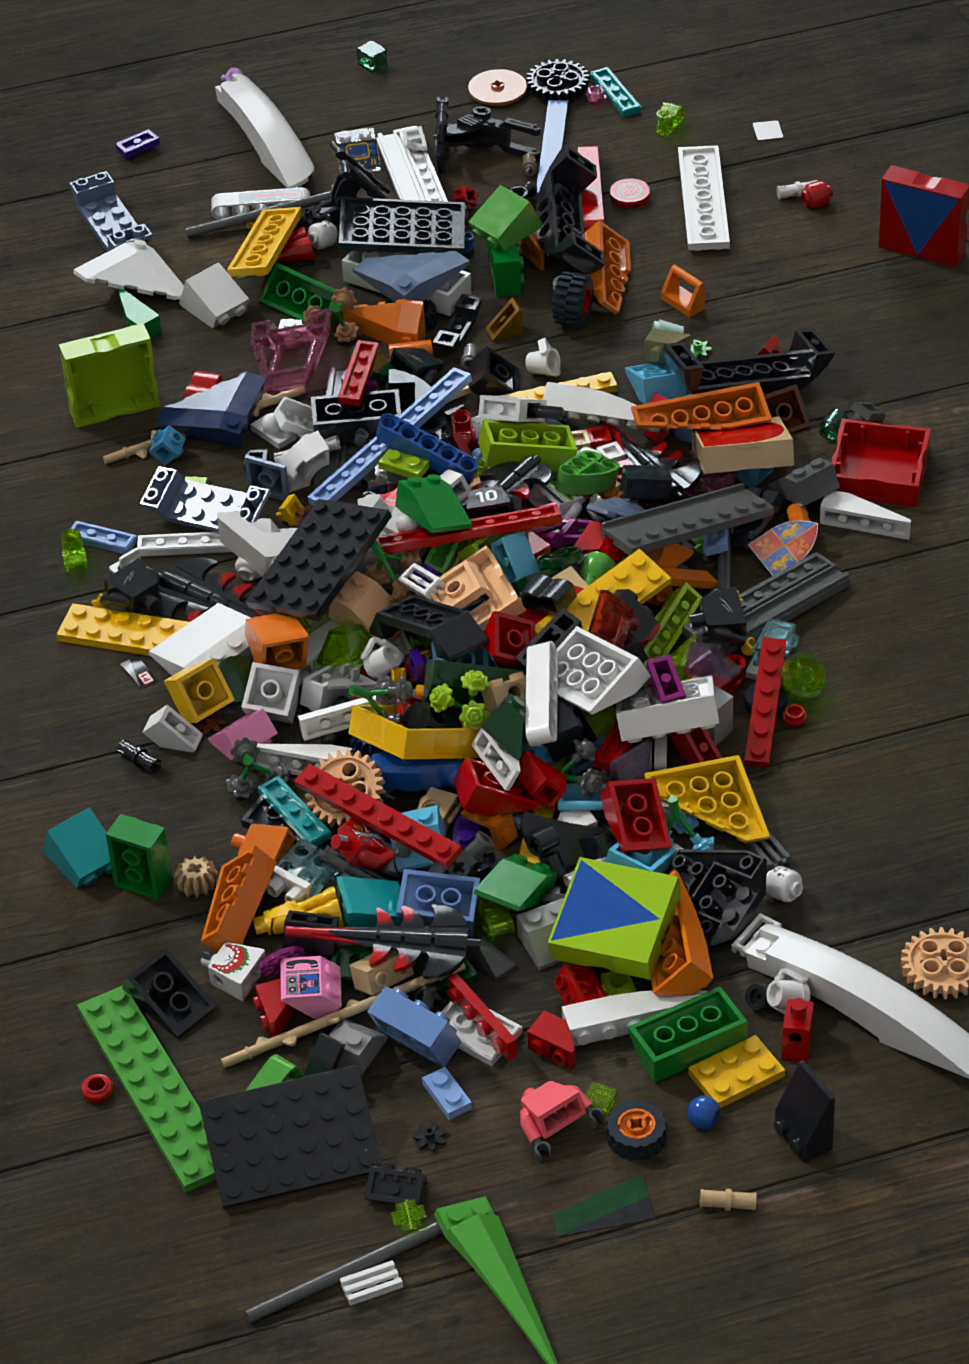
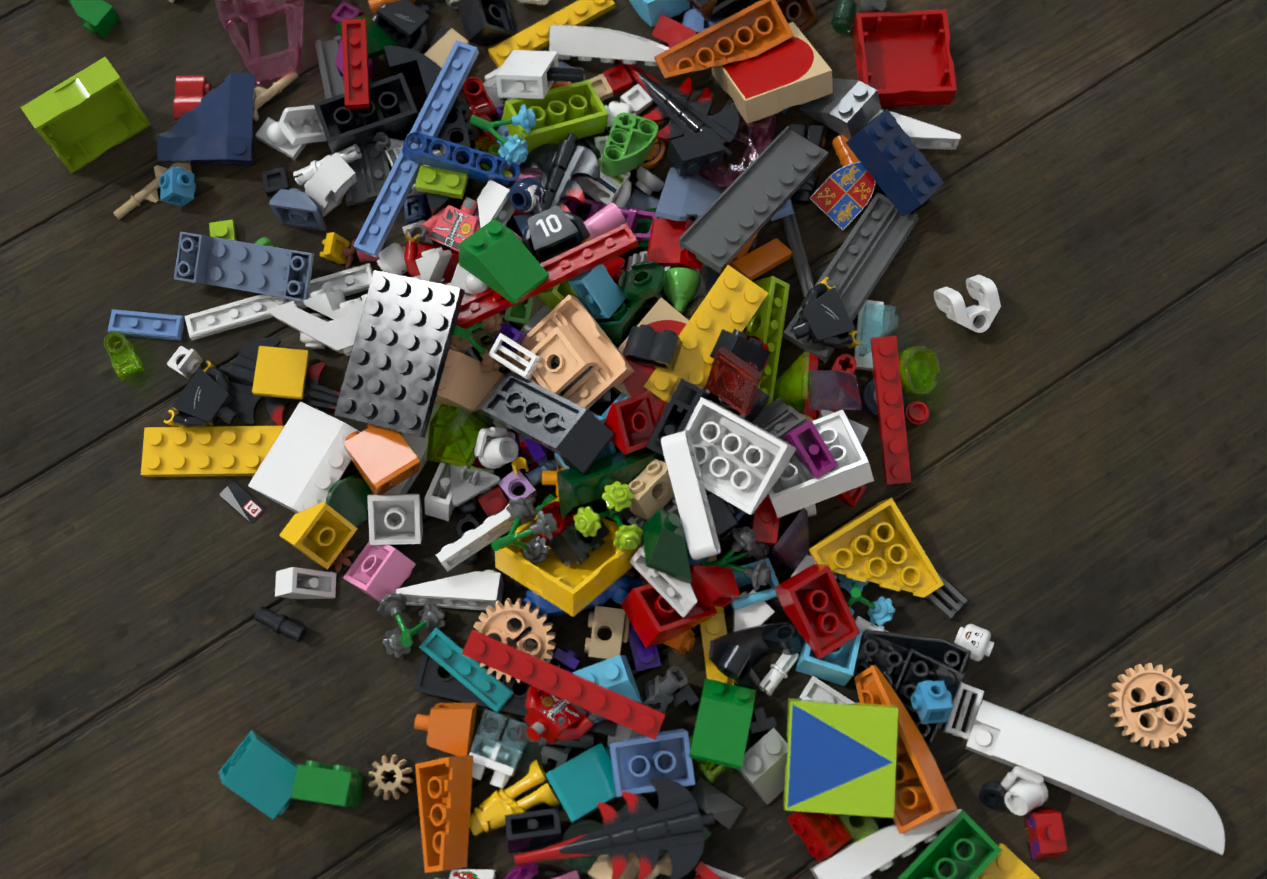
camera: 20 degrees left, 30 degrees up
none -> yellow tile [252,346,310,400]
none -> medium azure plant [469,105,536,166]
none -> dark blue head [509,177,545,213]
none -> dark blue brick [846,109,944,217]
none -> dark azure brick [911,680,953,724]
none -> white piece [934,275,1001,333]

